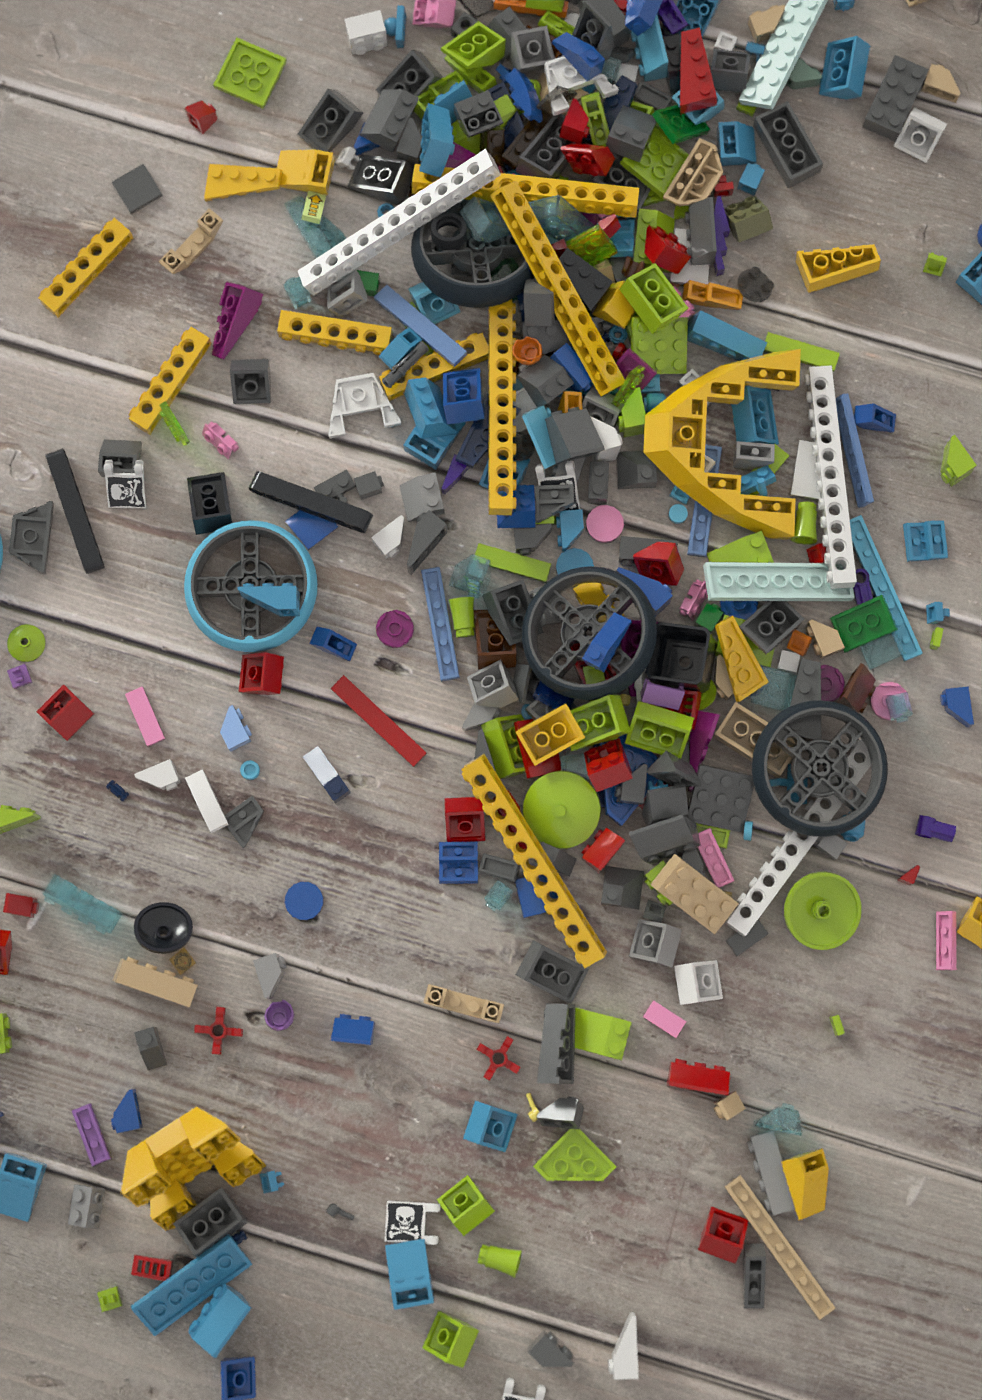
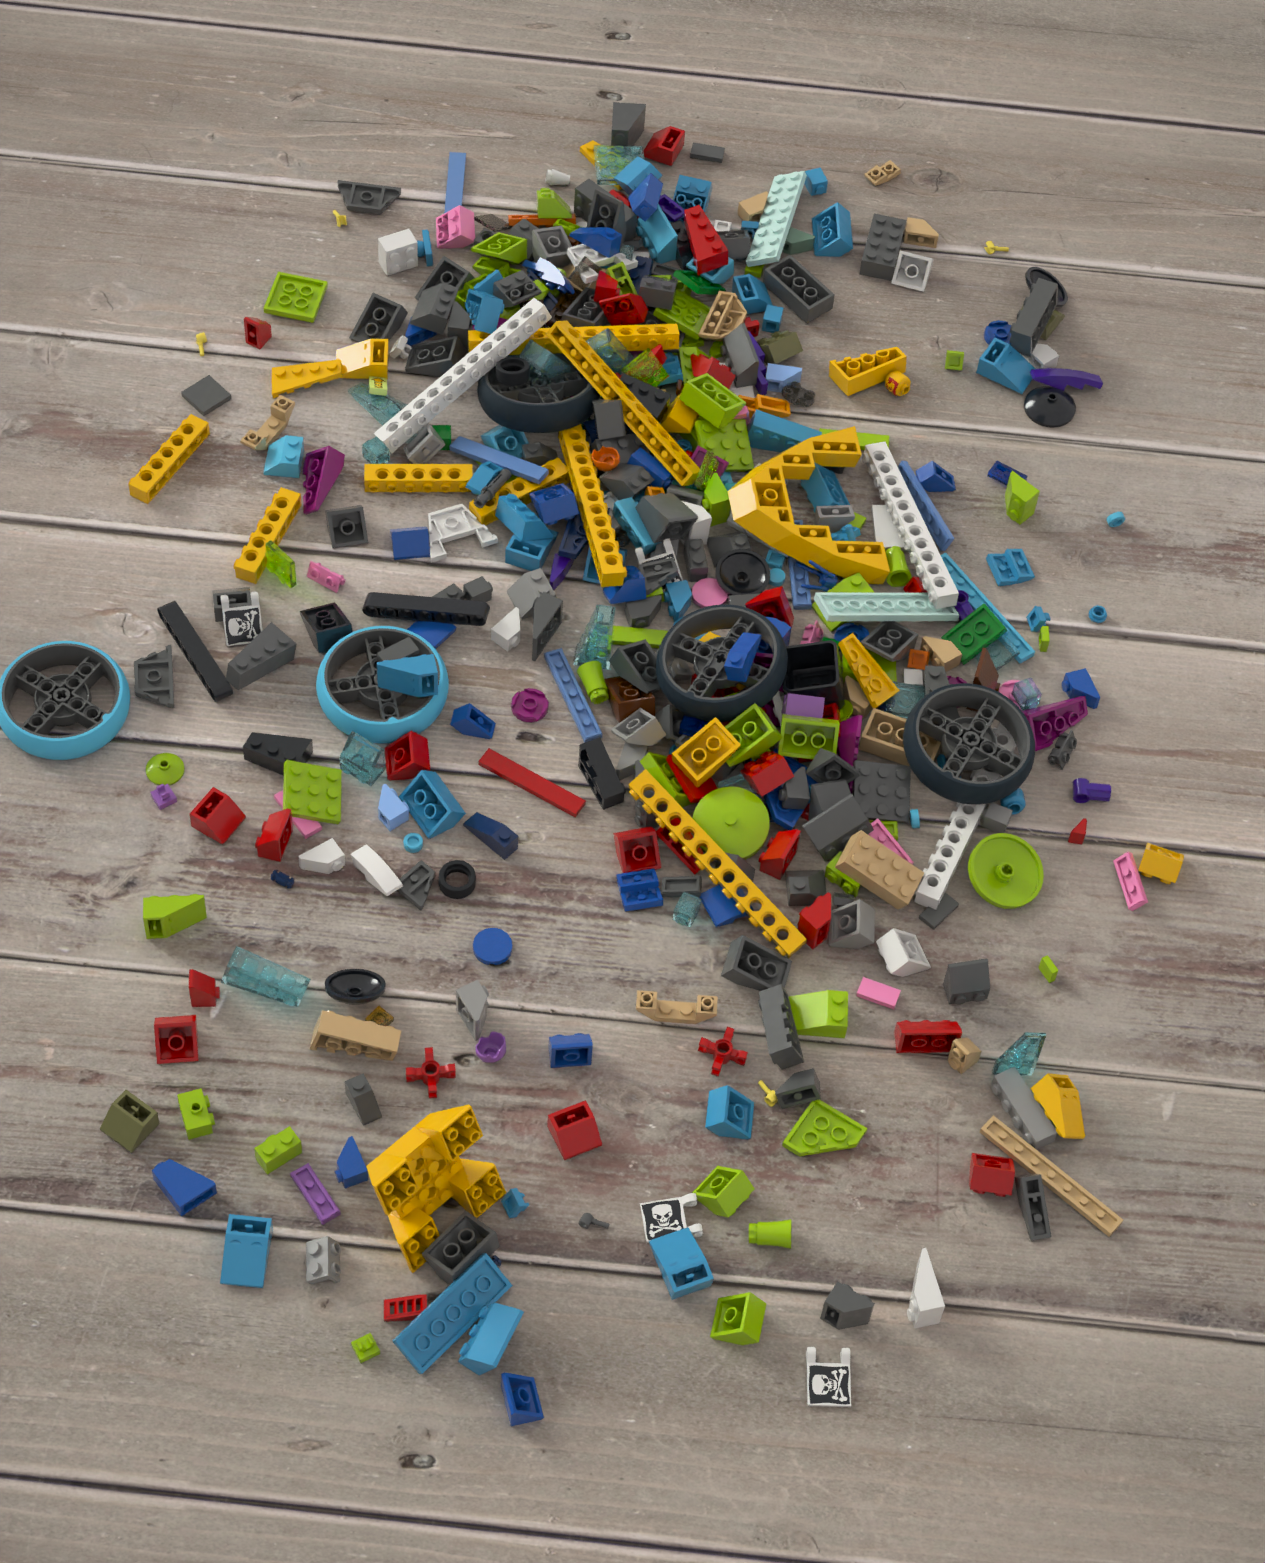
camera: 20 degrees left, 25 degrees down
none -> light yellow hand [196,332,207,356]
none -> dark grey wedge [226,622,297,691]
none -> black wedge [243,732,313,776]
none -> lime brick [254,1126,302,1175]
none -> red slope [255,808,293,862]
none -> medium azure slope [264,435,304,478]
none -> lime plate [283,760,342,825]
none -> clear light blue slope [339,731,385,786]
none -> dark grey tile [377,637,419,662]
none -> blue slope [390,526,430,560]
none -> dark azure slope [399,770,466,839]
none -> black tyre [438,860,476,899]
none -> dark grey slope [522,442,558,466]
none -> red slope [547,1100,602,1161]
none -> black wedge [578,737,626,810]
none -> black dish [715,549,770,595]
none -> light blue slope [766,363,802,393]
none -> blue plant [795,560,838,592]
none -> red slope [797,892,831,950]
none -> yellow head [885,371,911,397]
none -> dark grey slope [943,958,990,1005]
none -> clear blue plate [987,461,1028,486]
none -> magenta wedge [1022,696,1088,751]
none -> dark grey hinge [1048,730,1077,770]

